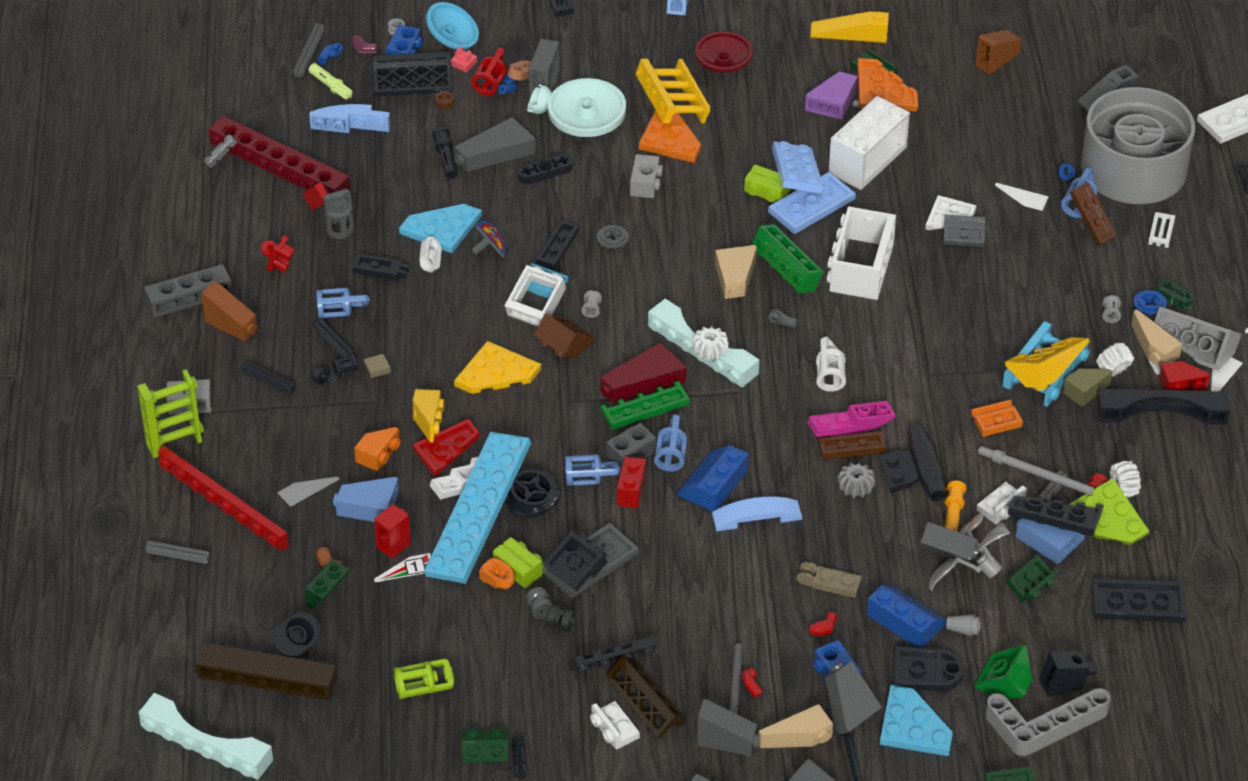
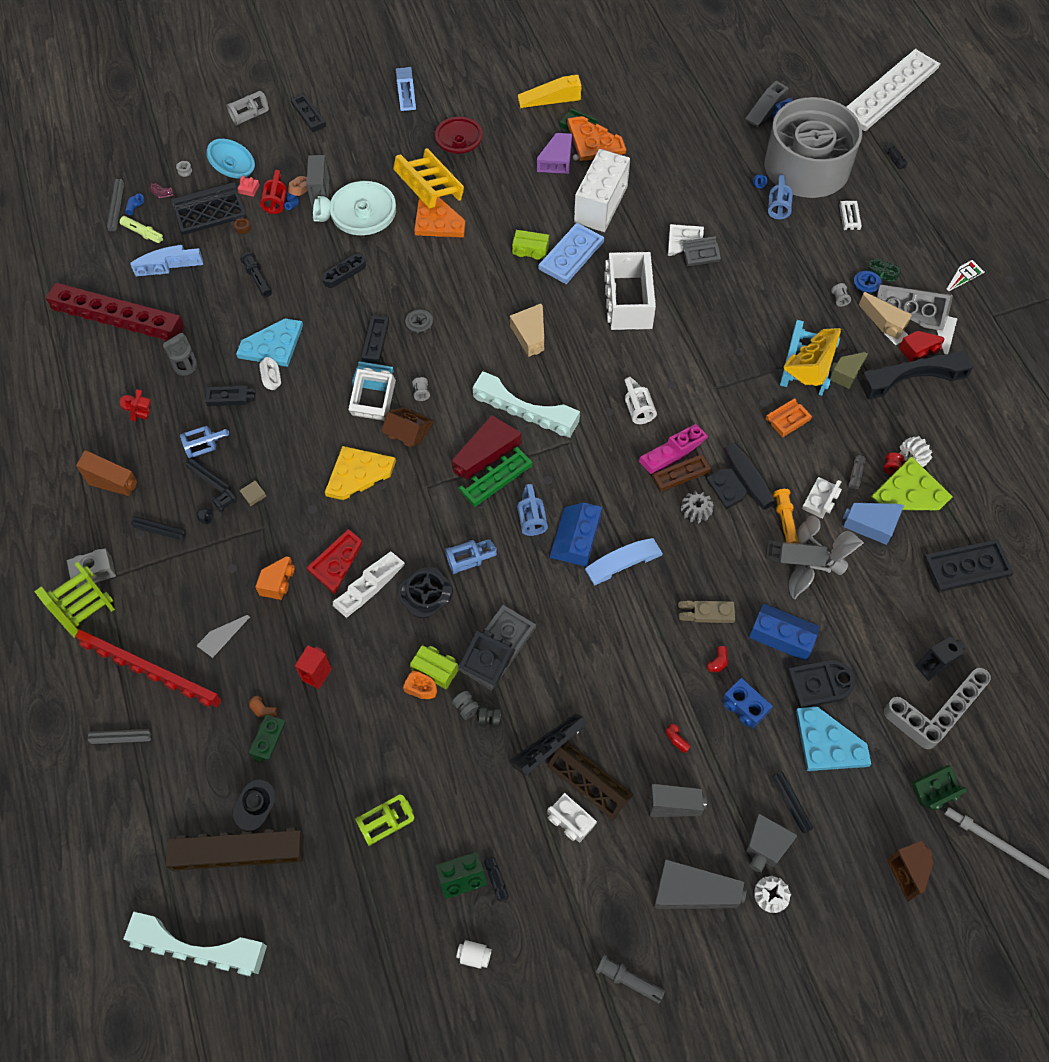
camera: 15 degrees left, 15 degrees up
dark grey brick [144,264,233,318] -> none
flat silver axle [204,134,237,168] -> none
red tile [302,182,328,211] -> none
medium blue slope [333,477,399,522] -> none
sticker [374,553,431,582] -> none
blue brick [386,25,423,55] -> none
yellow slope [413,389,444,443] -> none
medium azure piece [424,432,531,584] -> none
dark grey slope [454,117,536,172] -> none
shield [472,221,506,257] -> none
dark grey brick [606,423,656,470] -> none
red brick [617,456,646,508] -> none
light grey brick [630,154,663,198] -> none
white gear [692,326,728,361] -> none
dark grey bar [729,643,743,715] -> none
green brick [752,224,824,293] -> none
tan slope [759,704,833,748] -> none
dark grey arm [768,309,798,329] -> none
light blue plate [772,141,823,193] -> none
dark grey slope [825,661,882,735] -> none
light grey cone [946,614,981,637] -> none
green slope [974,645,1032,700] -> none
dark orange slope [975,30,1022,74] -> none
light grey bar [978,446,1094,495] -> none
white sticker [995,183,1048,211] -> none
dark green bracket [1005,555,1060,603] -> none
black wing [1007,495,1104,537] -> none
reddish brown plate [1069,182,1117,246] -> none
white gear [1096,343,1134,376] -> none

